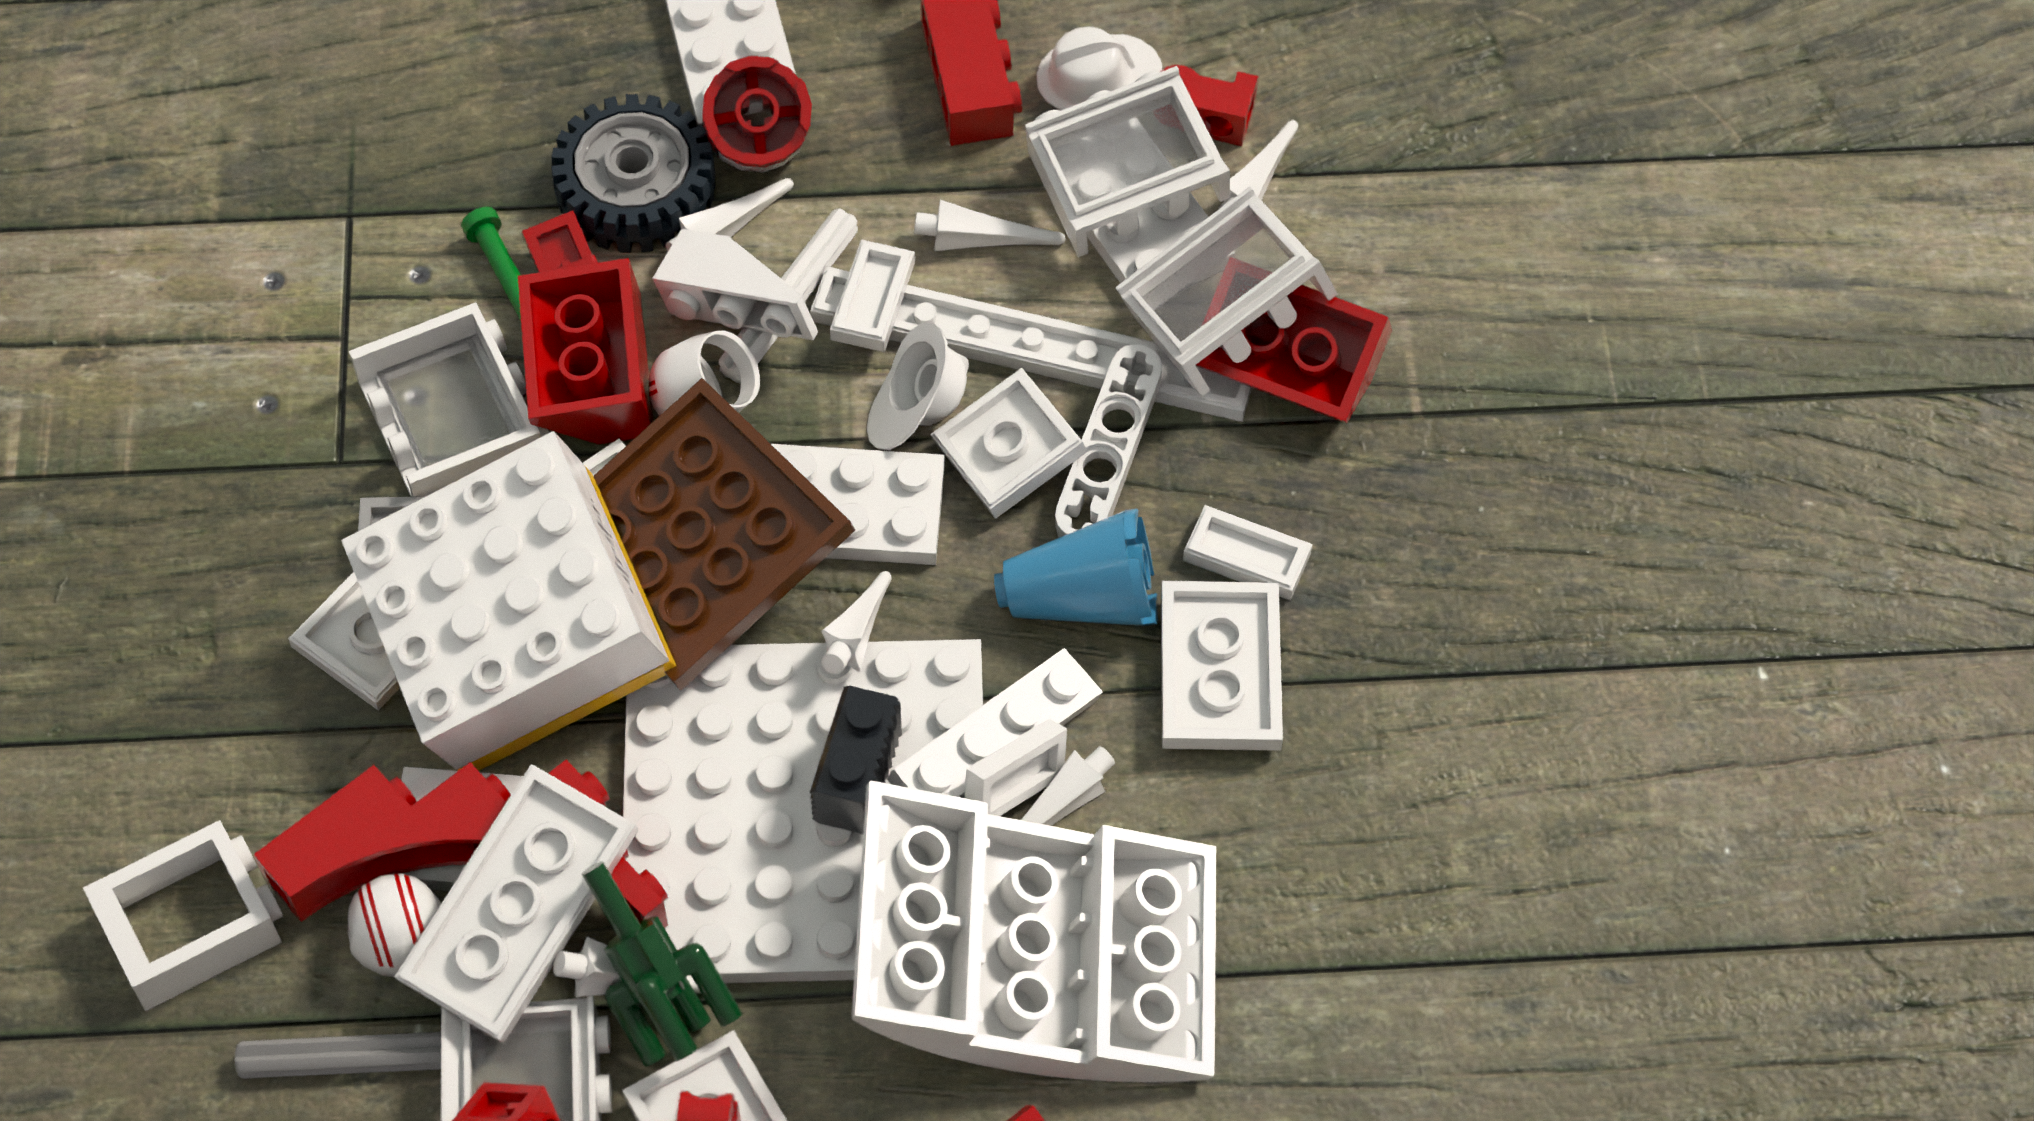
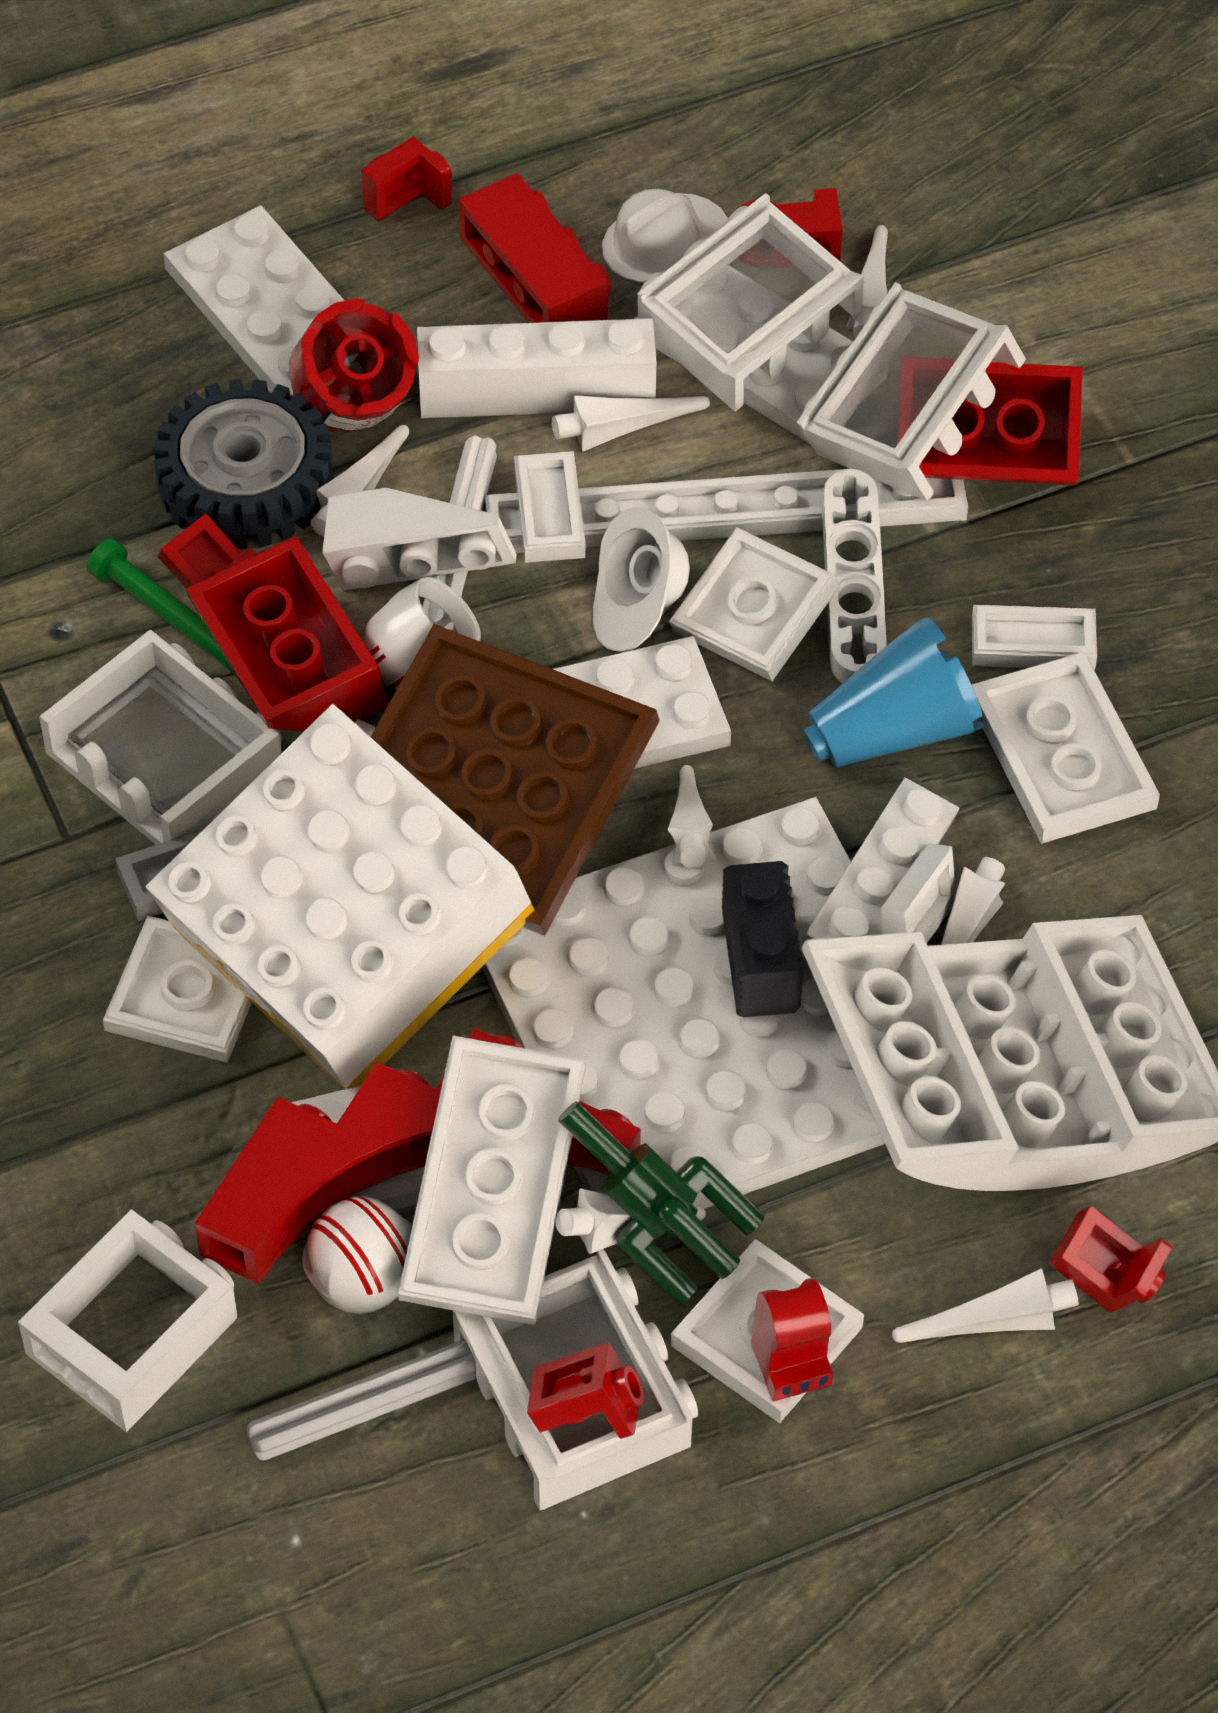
camera: 20 degrees left, 5 degrees down
none -> white brick [417,318,657,418]

